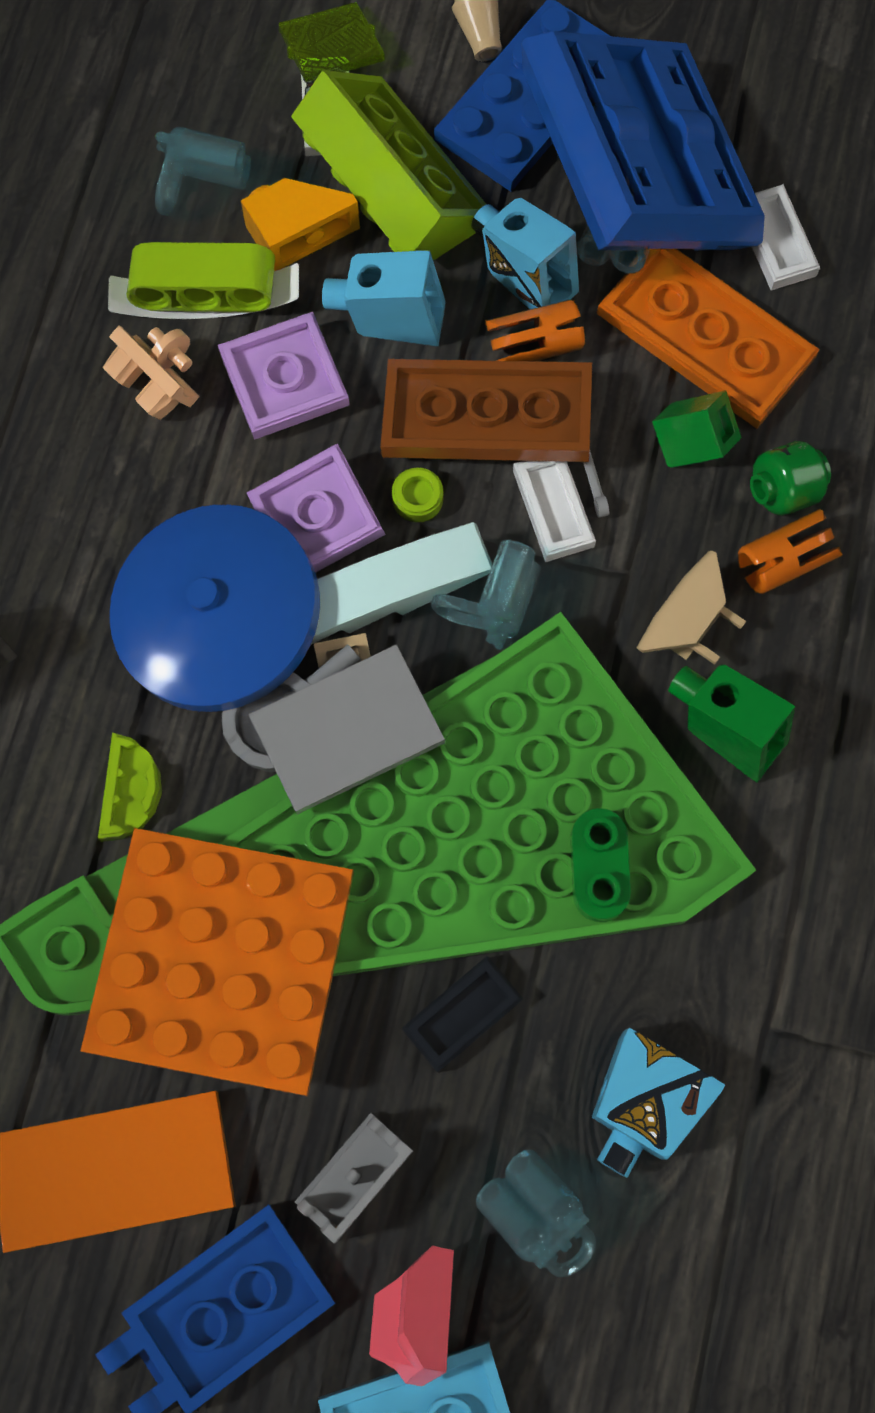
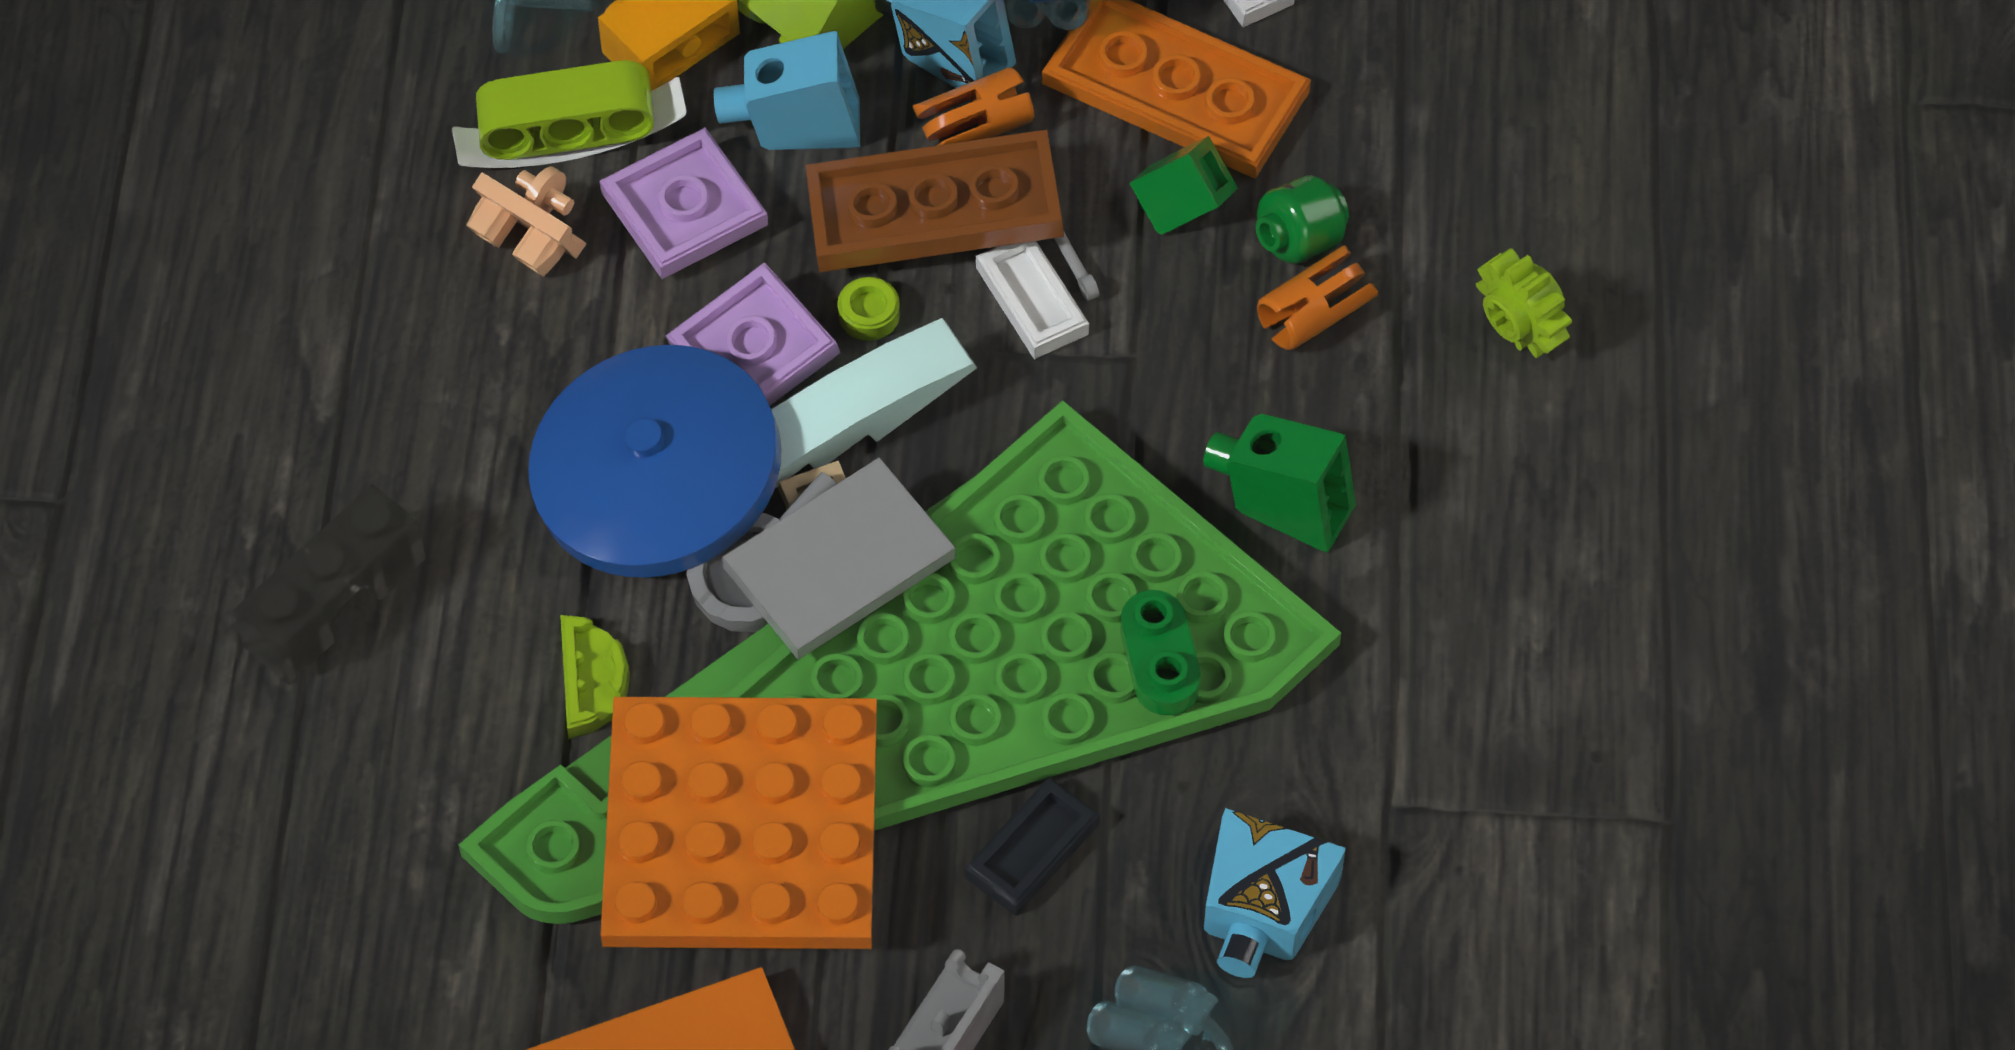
camera: 10 degrees left, 15 degrees down
clear light blue piece [431,540,541,649] -> none
tan piece [637,551,746,665] -> none

